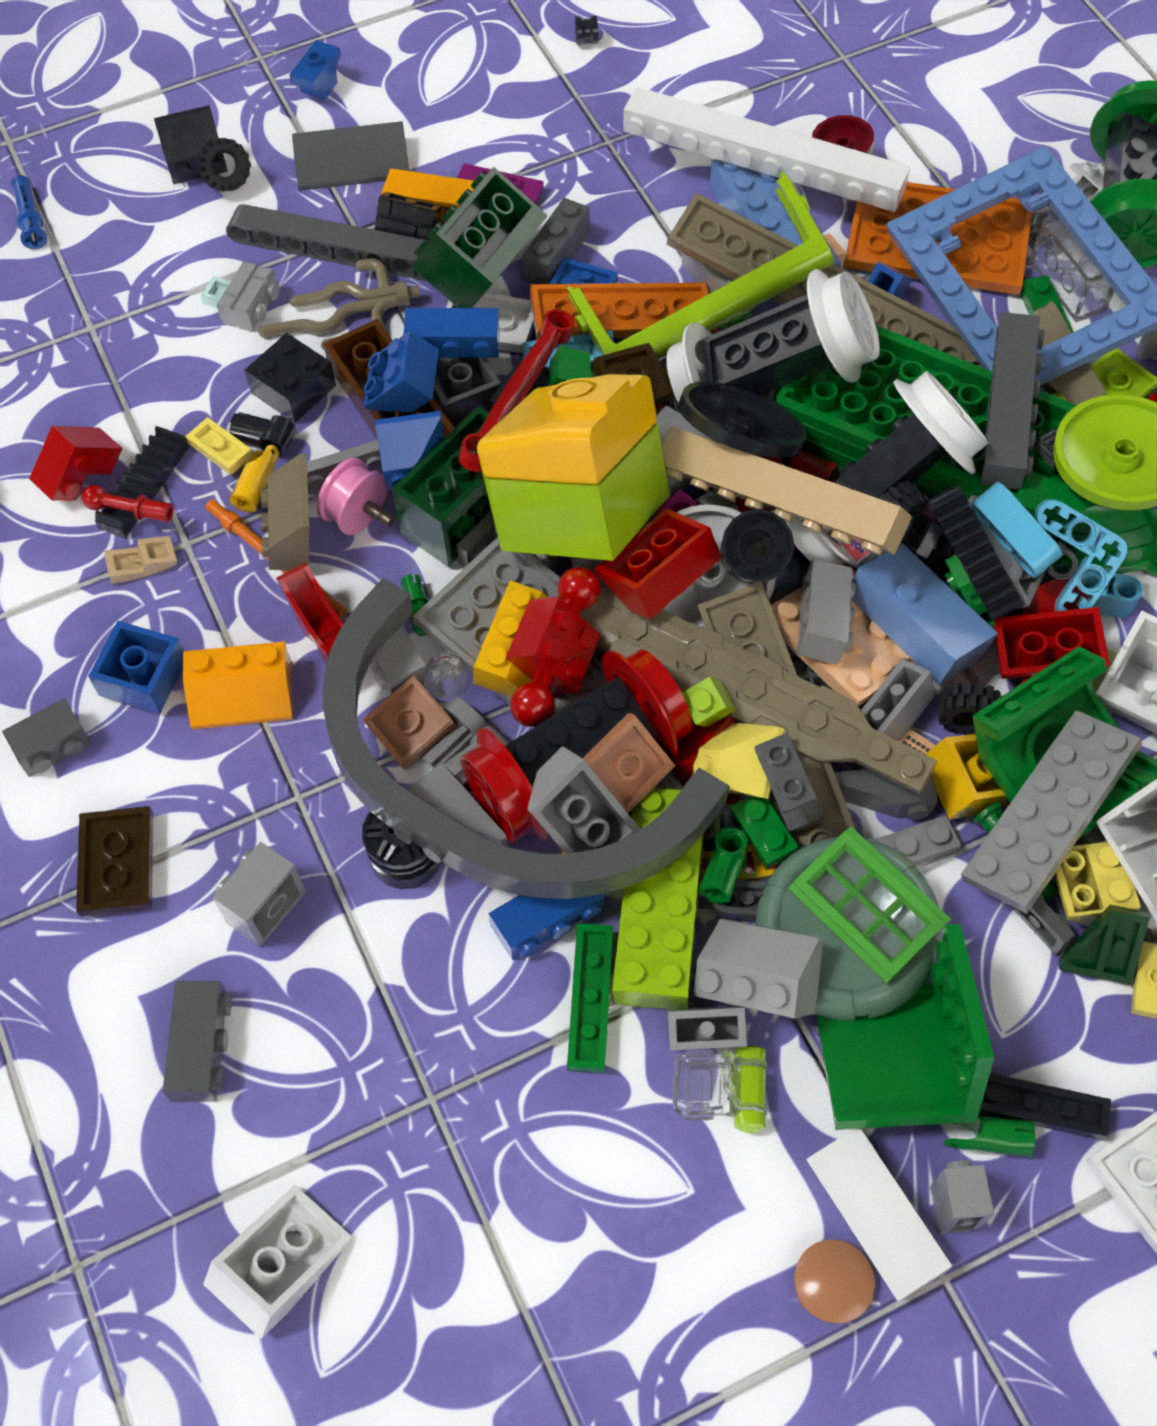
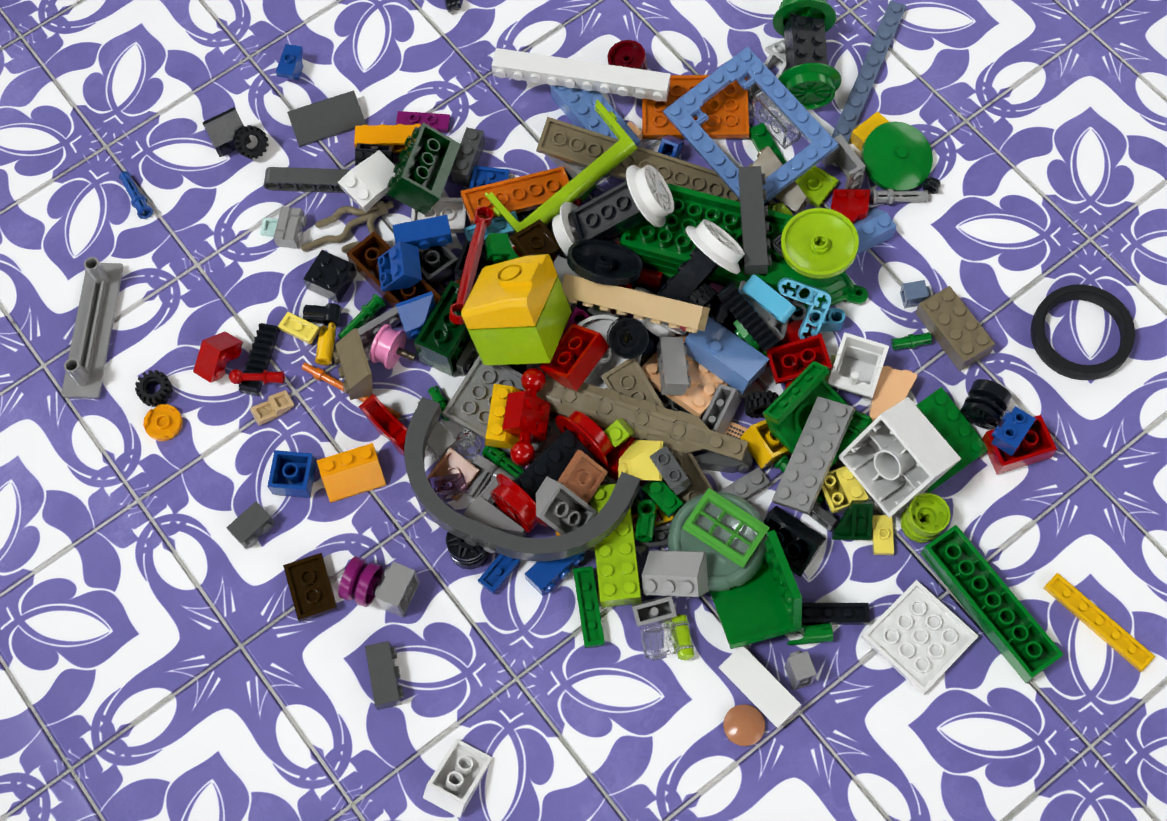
camera: 10 degrees left, 5 degrees up
none -> white slope [338,150,395,213]
none -> green pin [338,294,386,339]
none -> magenta wheel [338,556,383,607]
none -> clear purple slope [428,473,468,501]
none -> blue plate [477,535,522,595]
none -> green pin [482,446,524,478]
none -> black slope [764,505,826,577]

